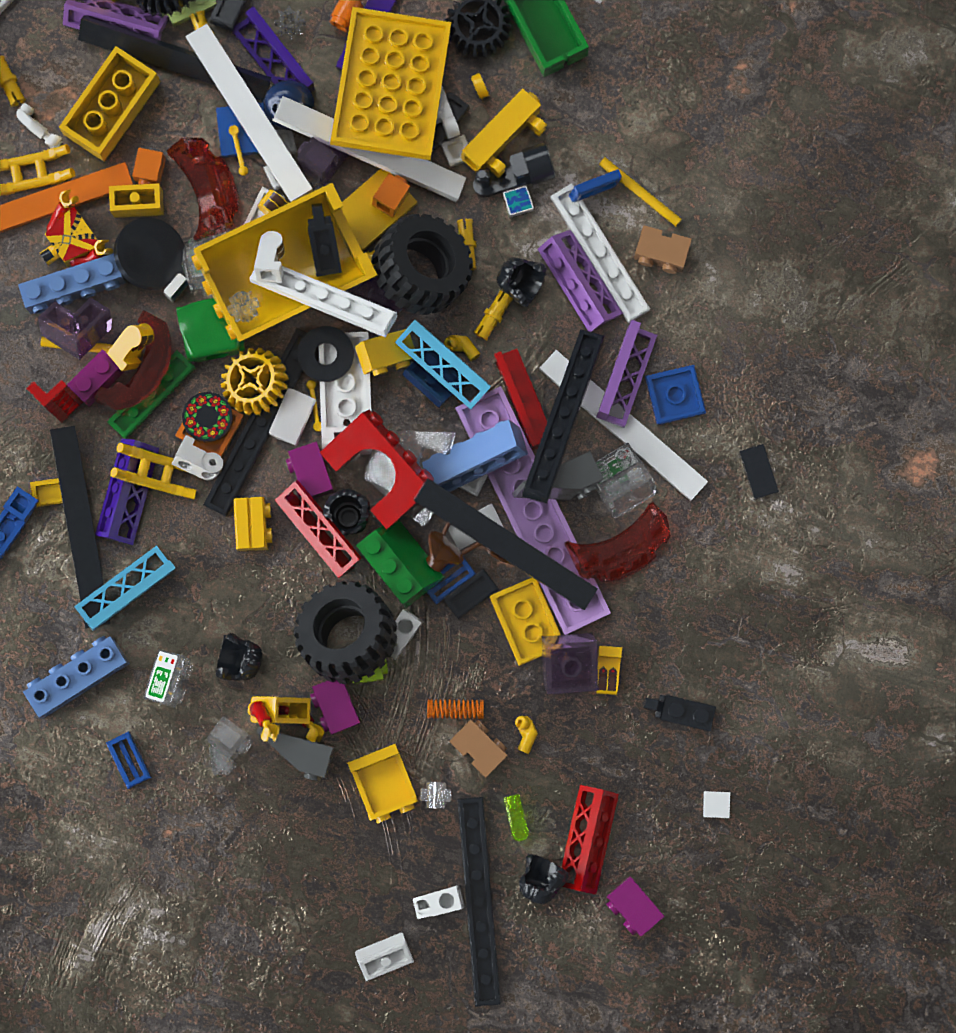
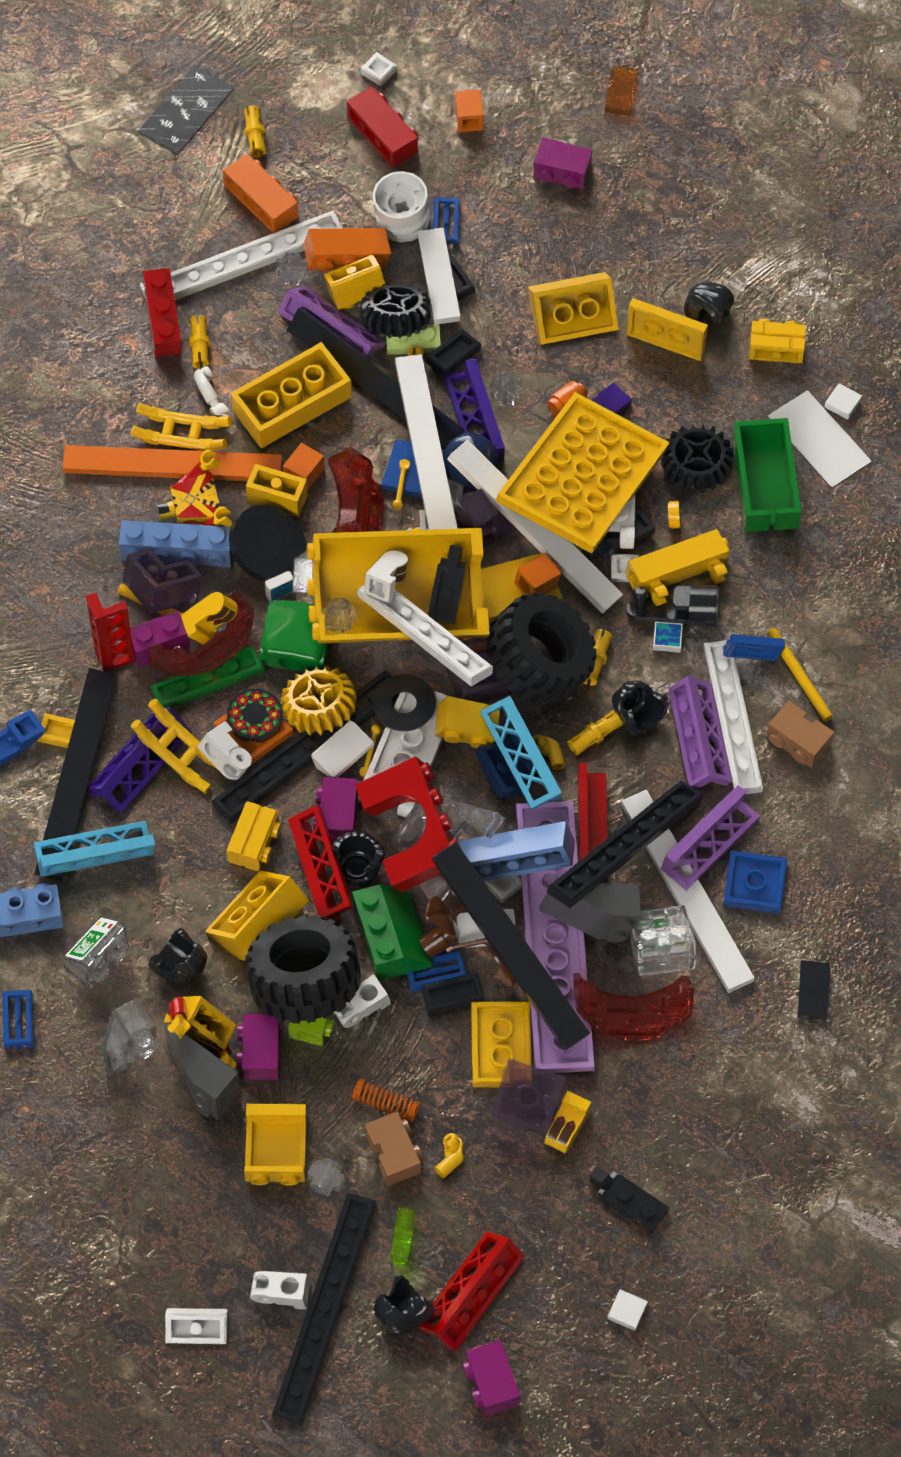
camera: 20 degrees right, 20 degrees down
none -> yellow slope [205,870,310,961]

